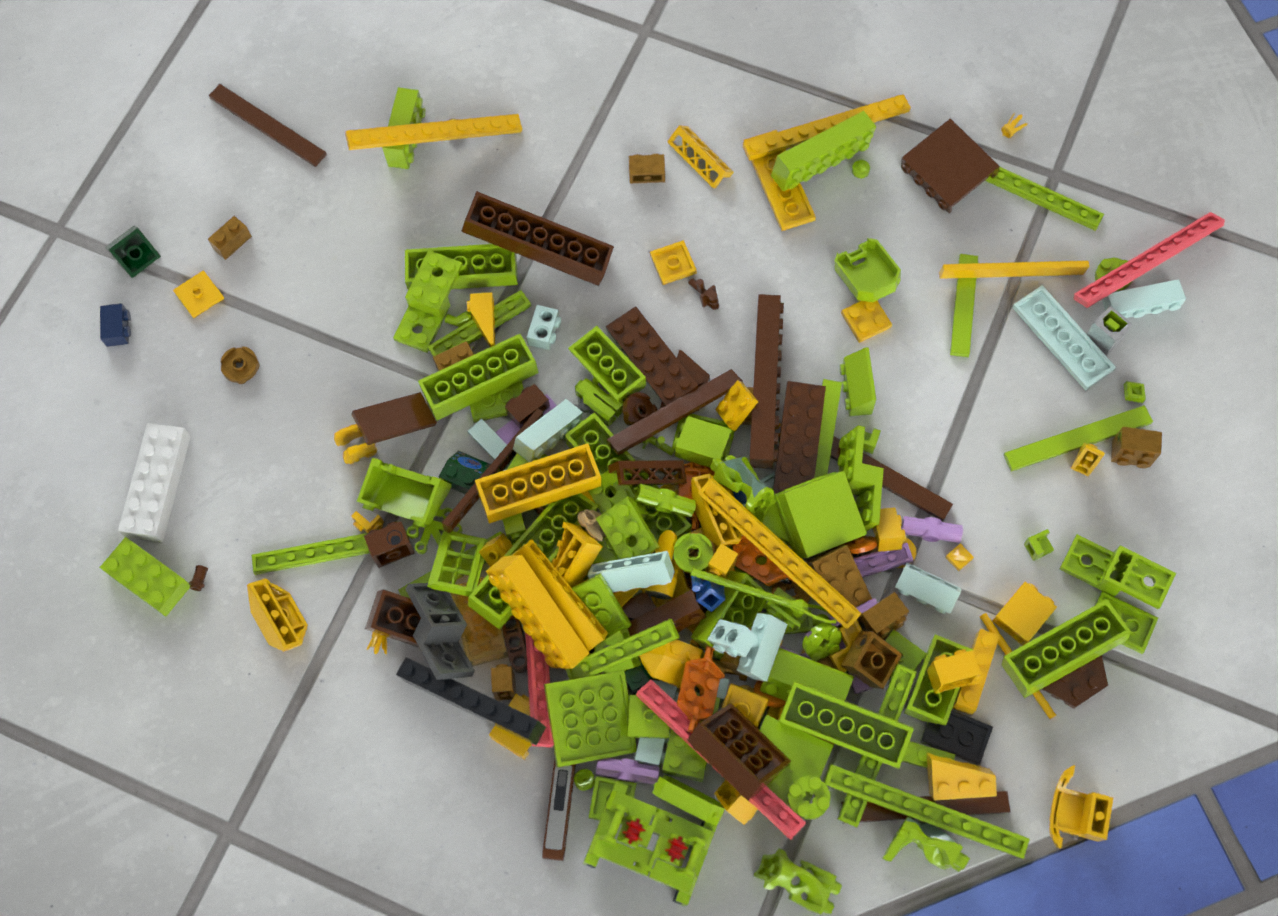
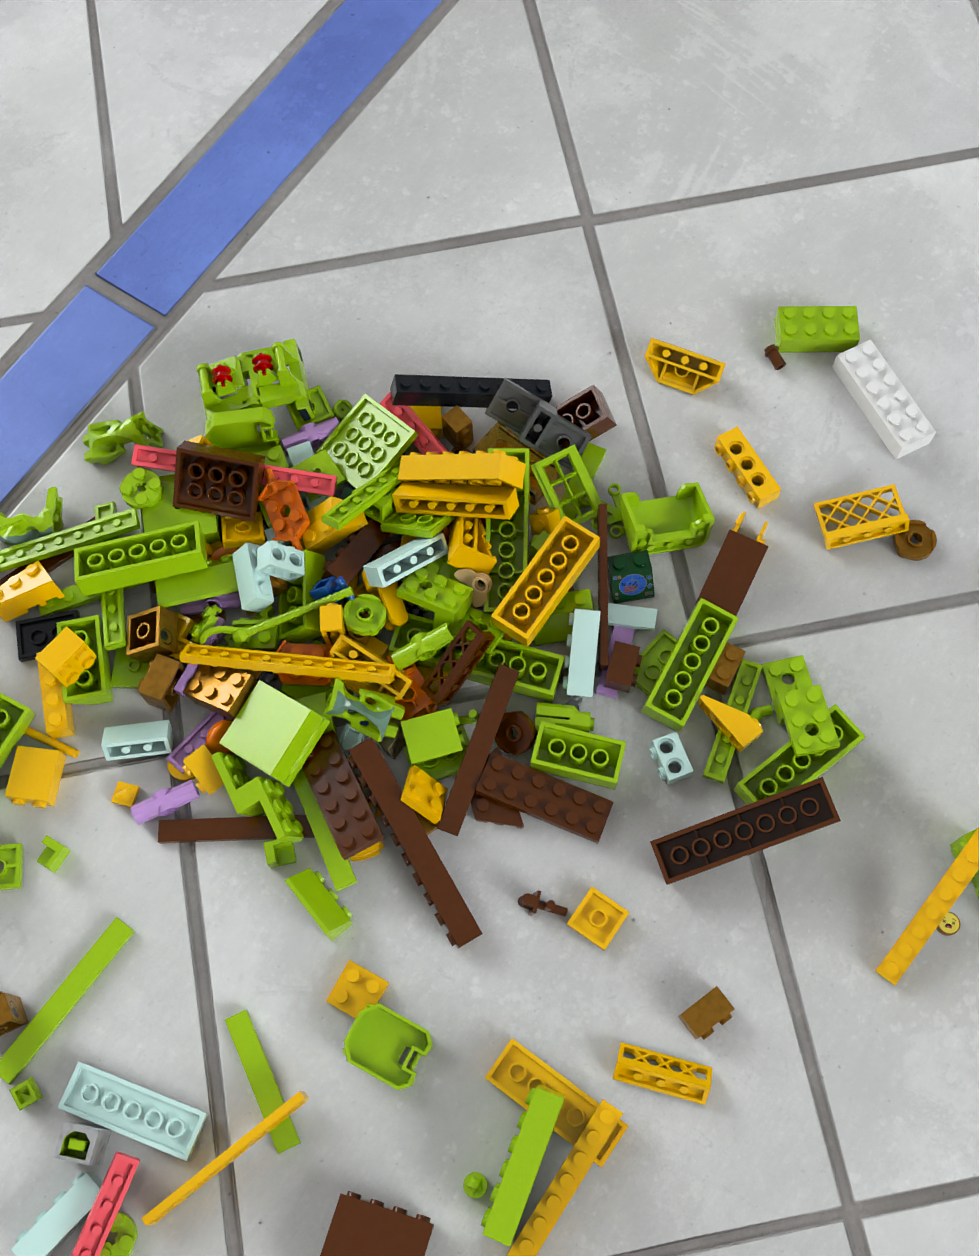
camera: 145 degrees right, 0 degrees up
lime tile [251,533,370,575] -> none
yellow bracket [351,511,384,534] -> none
reddish brown brick [364,521,415,568] -> none
beam [542,759,576,861] -> none
yellow slope [1071,443,1105,477] -> none
none -> yellow brick [714,426,781,509]
none -> yellow fence [813,484,910,550]

